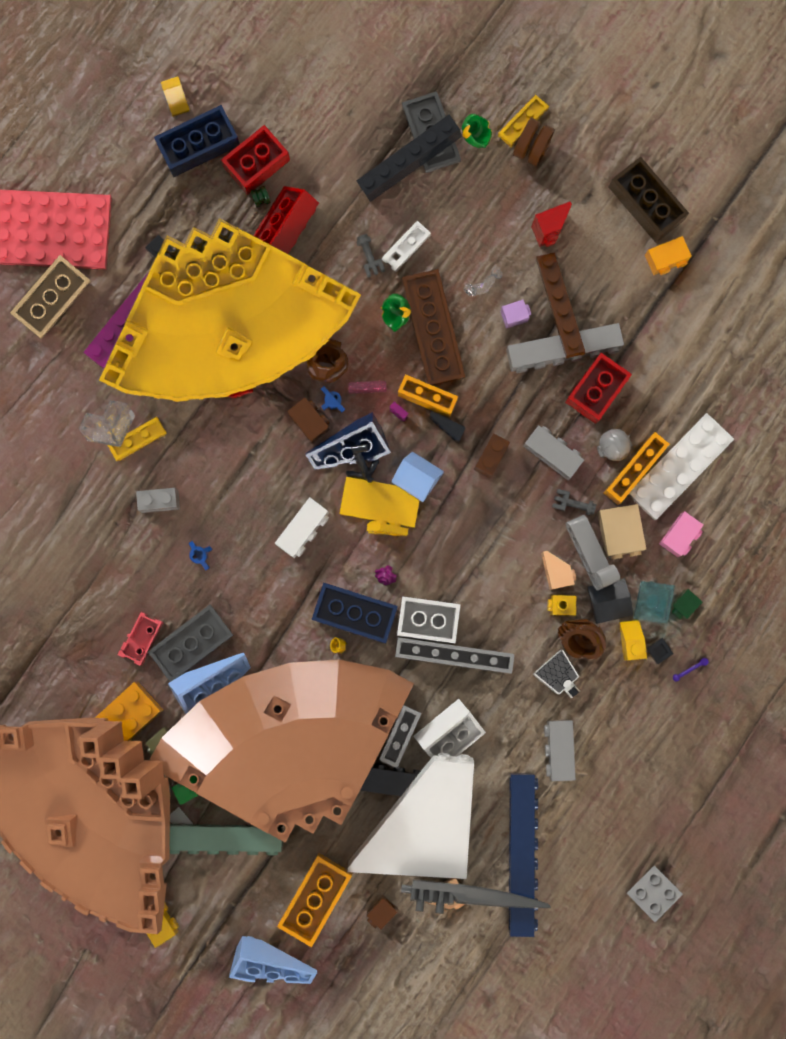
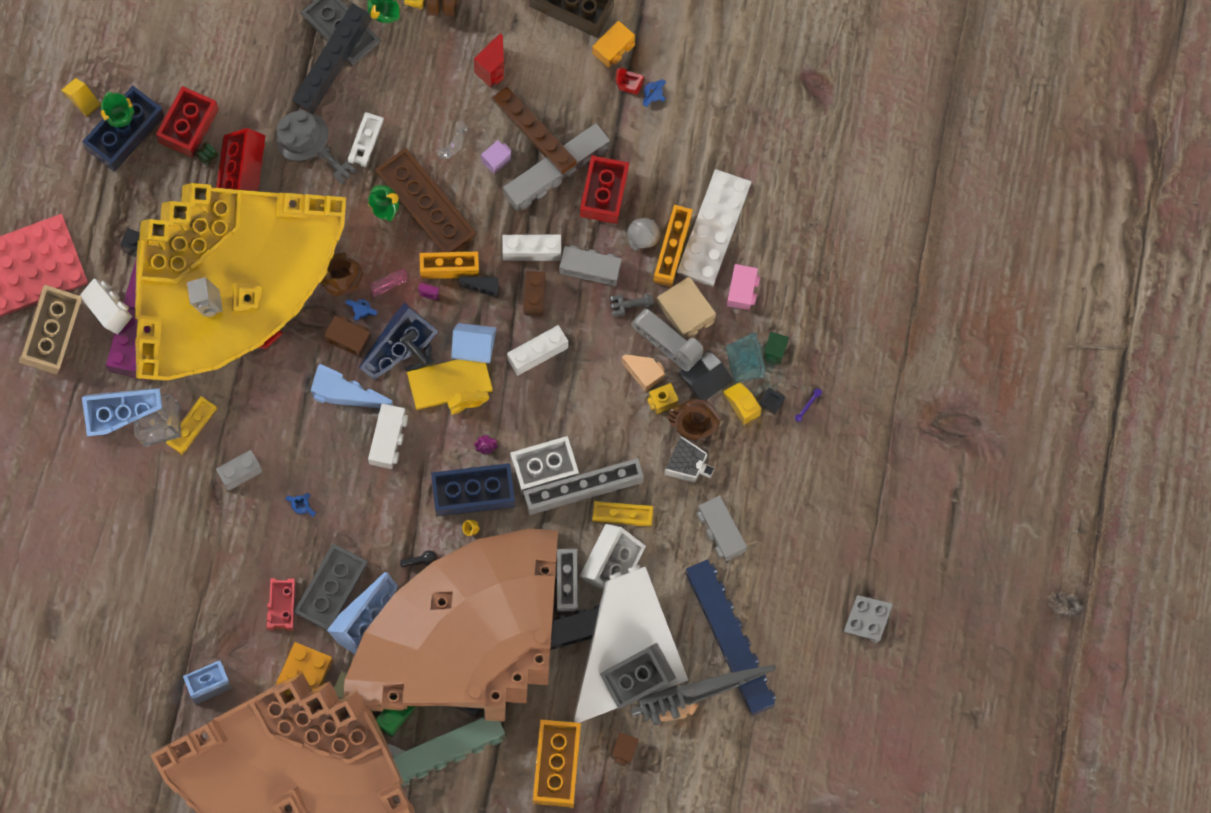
camera: 25 degrees left, 10 degrees down
none -> white brick [80,278,132,335]
none -> light blue wedge [82,388,162,436]
none -> green hair [101,91,135,127]
none -> light blue slope [183,660,232,705]
none -> light grey brick [187,277,223,317]
none -> dark grey piece [277,110,328,162]
none -> light blue wedge [311,364,393,408]
none -> black bar [400,550,437,568]
none -> white brick [503,235,561,261]
none -> white brick [507,325,568,376]
none -> yellow tile [592,501,653,527]
none -> dark grey slope [600,643,676,709]
none -> red plate [615,68,645,95]
none -> blue piece [643,79,666,107]

